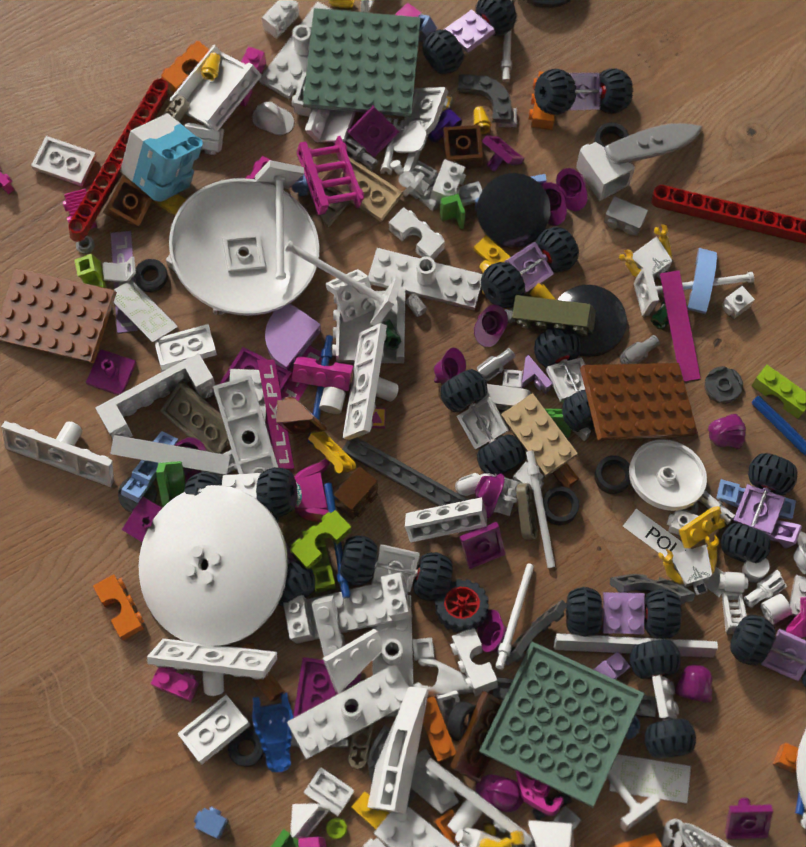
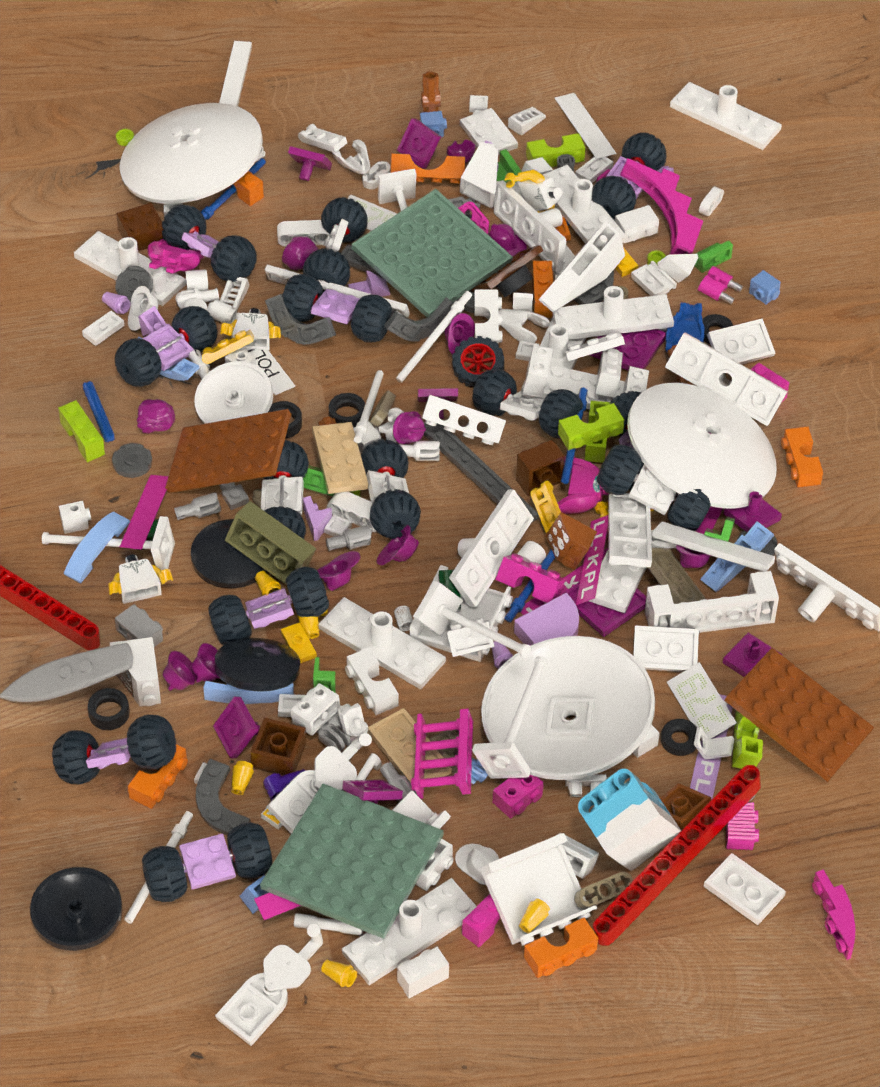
camera: 160 degrees left, 20 degrees down
none -> white beam [277,220,331,247]
none -> lavender cone [492,641,513,669]
none -> dark pink piece [698,266,743,304]

